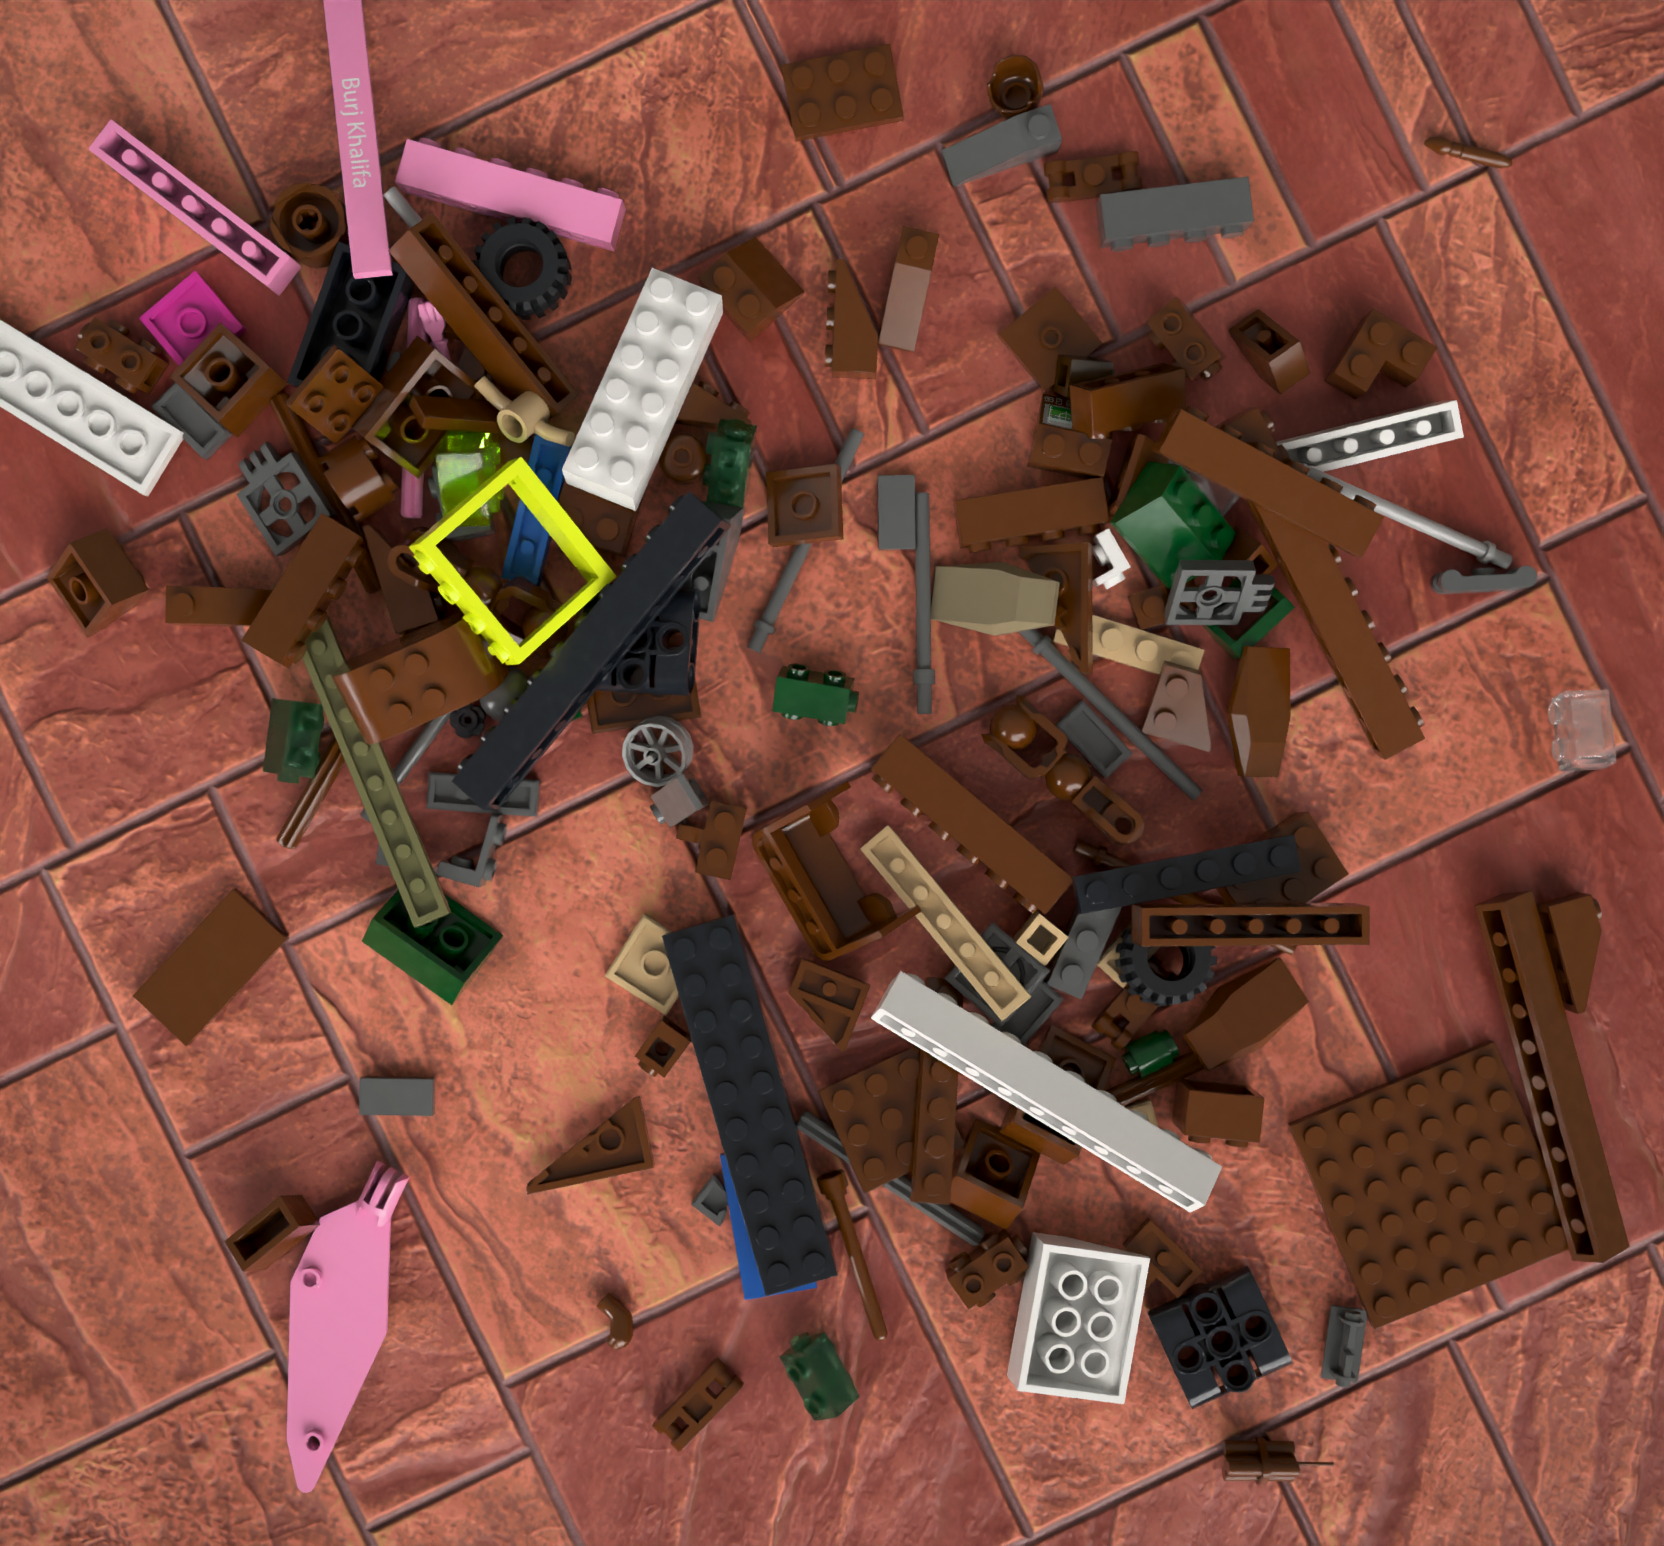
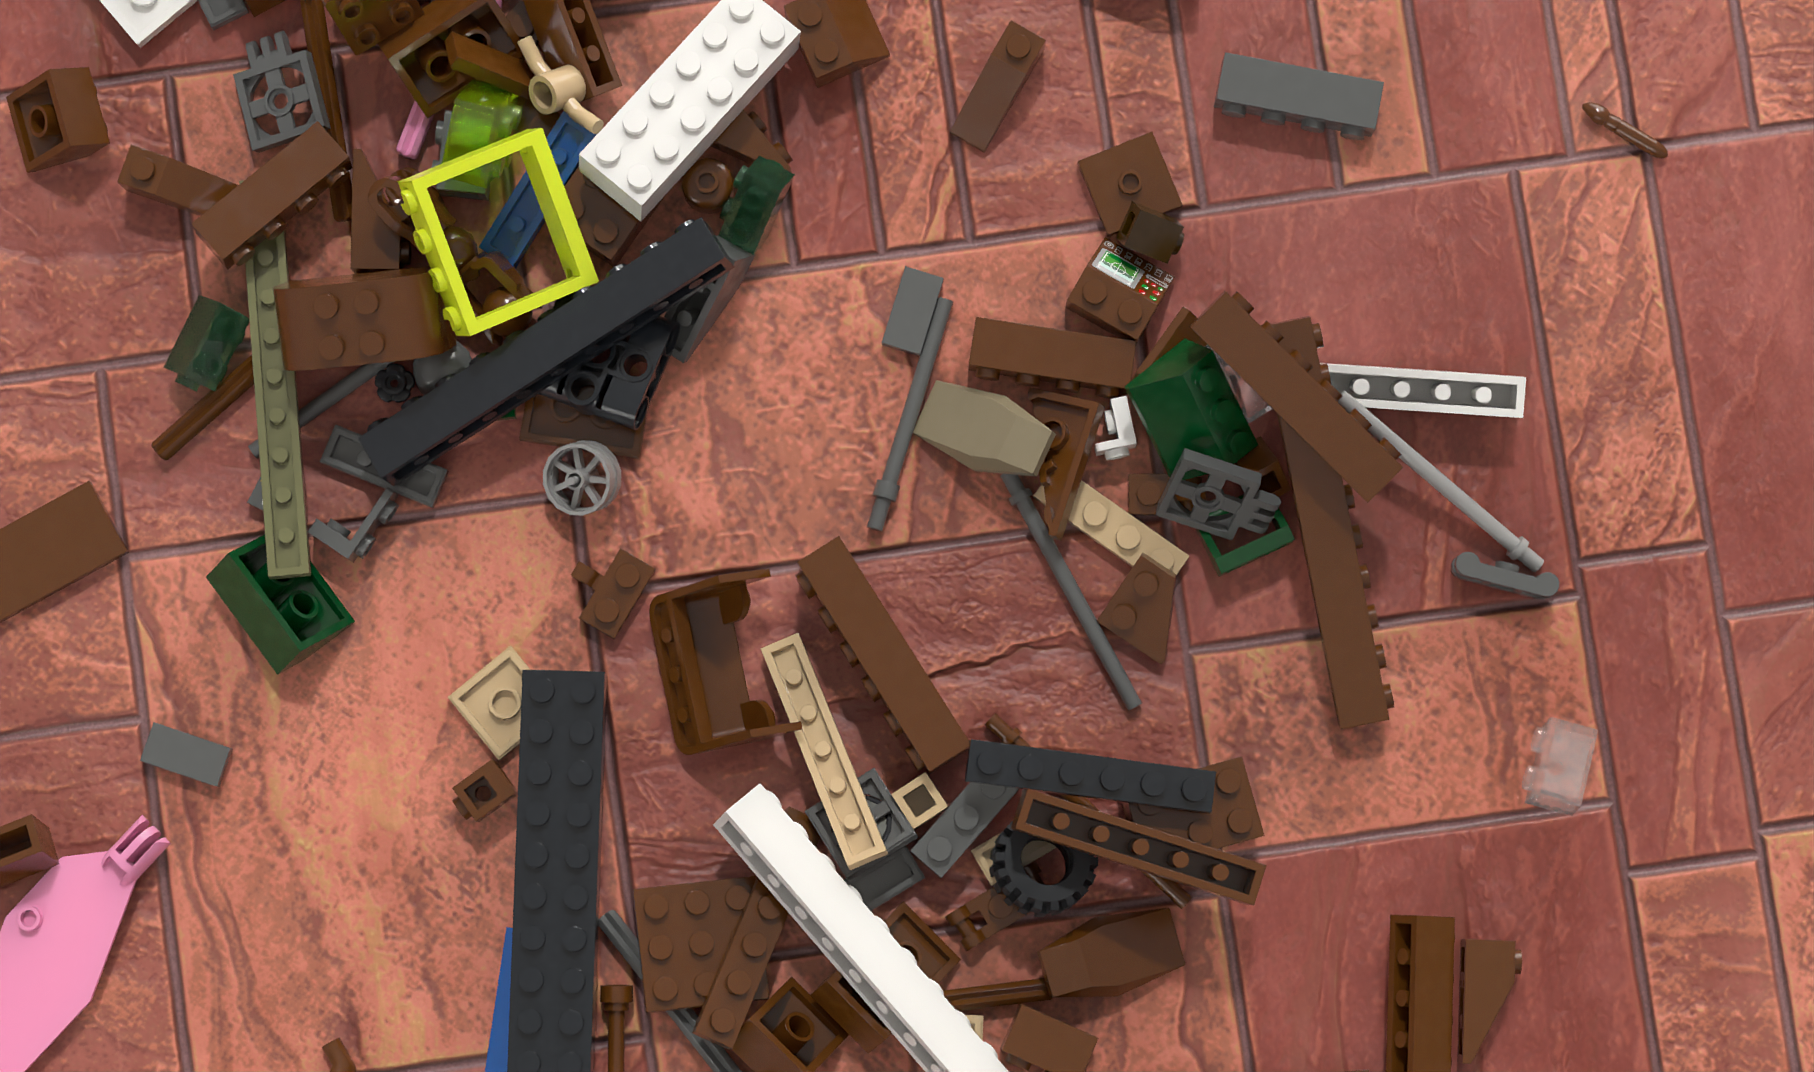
camera: 15 degrees right, 5 degrees down
reddish brown brick [316,435,399,523] -> none
reddish brown wing [526,1096,655,1194] -> none
dark grey slope [650,772,710,828] -> none
dark grey tile [691,1173,728,1226] -> none
dark grey bar [747,428,865,653] -> none
reddish brown plate [766,463,844,548] -> none
dark green brick [772,663,859,726] -> none
reddish brown wing [789,958,871,1052] -> none
reddish brown slope [825,259,878,379] -> none
reddish brown piece [981,695,1144,845] -> none
reddish brown plate [1043,151,1143,203] -> none
dark grey tile [1055,700,1133,779] -> none
reddish brown brick [1070,363,1186,439] -> none
dark green brick [1121,1029,1179,1079] -> none
reddish brown brick [1146,297,1226,381] -> none
reddish brown piece [1227,646,1291,777] -> none
reddish brown slope [1229,309,1310,394] -> none
reddish brown brick [1324,309,1437,399] -> none

